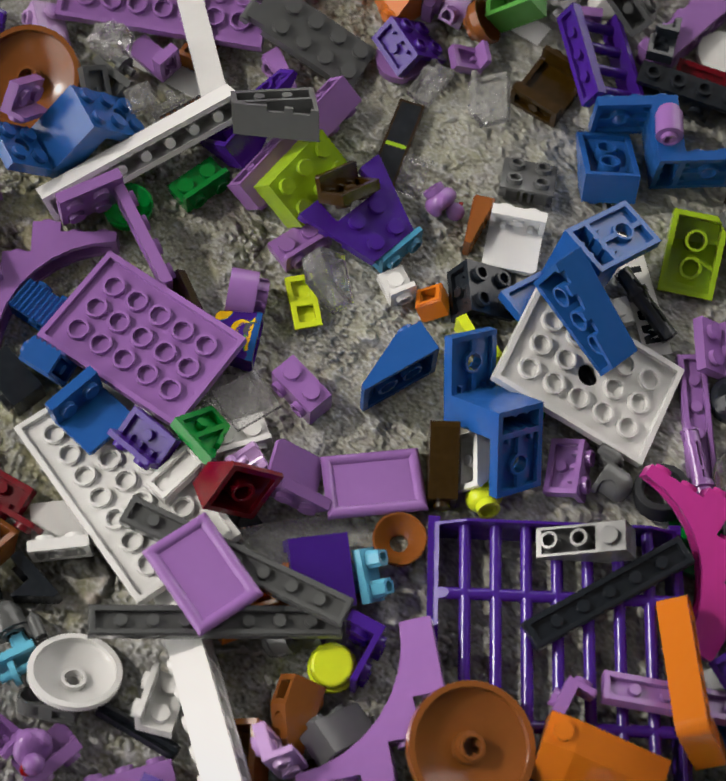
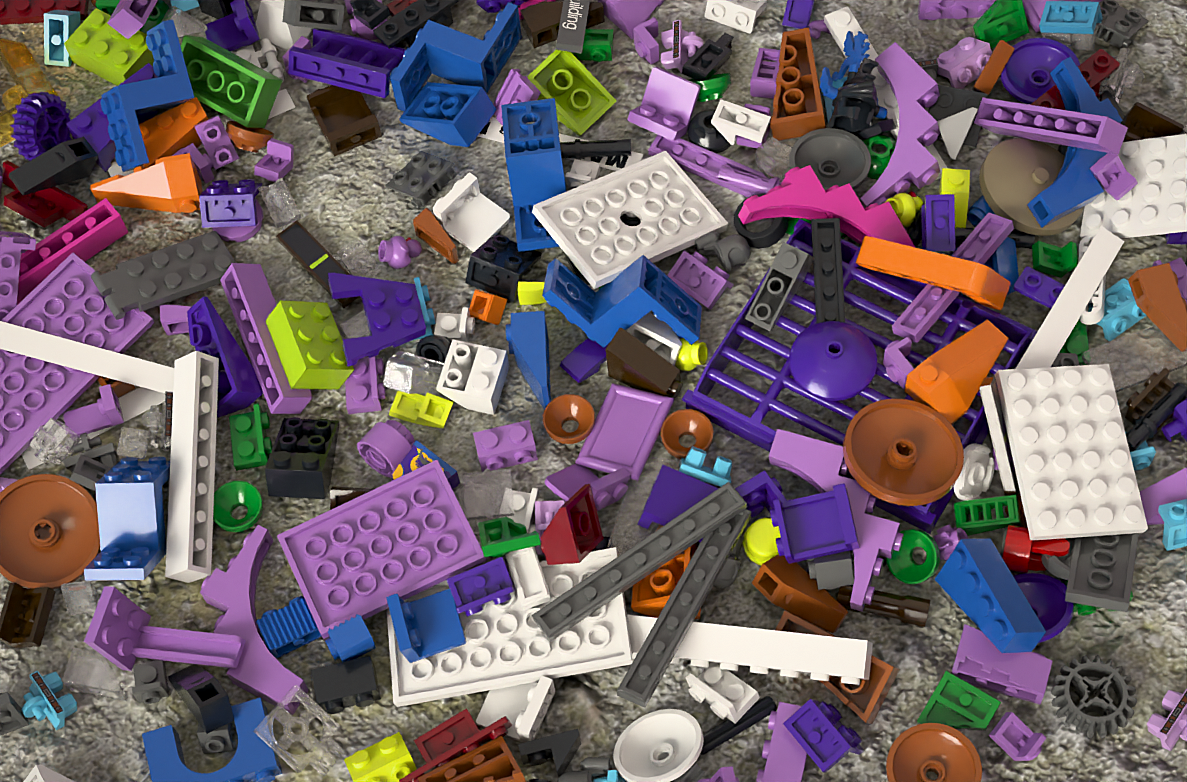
camera: 50 degrees left, 5 degrees down
medium lavender bracket [0,74,48,124] -> none
medium lavender bracket [55,168,176,290] -> none
medium lavender piece [142,512,264,637] -> none
dark grey wedge [231,87,319,142] -> none
lavender bracket [251,721,309,780] -> none
dark brown bracket [315,161,380,209] -> none
clear bracket [468,69,511,128] -> none
blue wedge [533,246,638,376] -> none
medium lavender brick [655,103,684,146] -> none
none -> black slope [265,417,339,499]
none -> black brick [416,335,452,372]
none -> white slope [436,339,510,415]
none -> medium lavender plate [493,69,541,126]
none -> dark orange piece [543,394,595,444]
none -> dark purple slope [560,338,609,383]
none -> dark purple panel [770,483,860,564]
none -> dark purple dish [789,321,877,401]

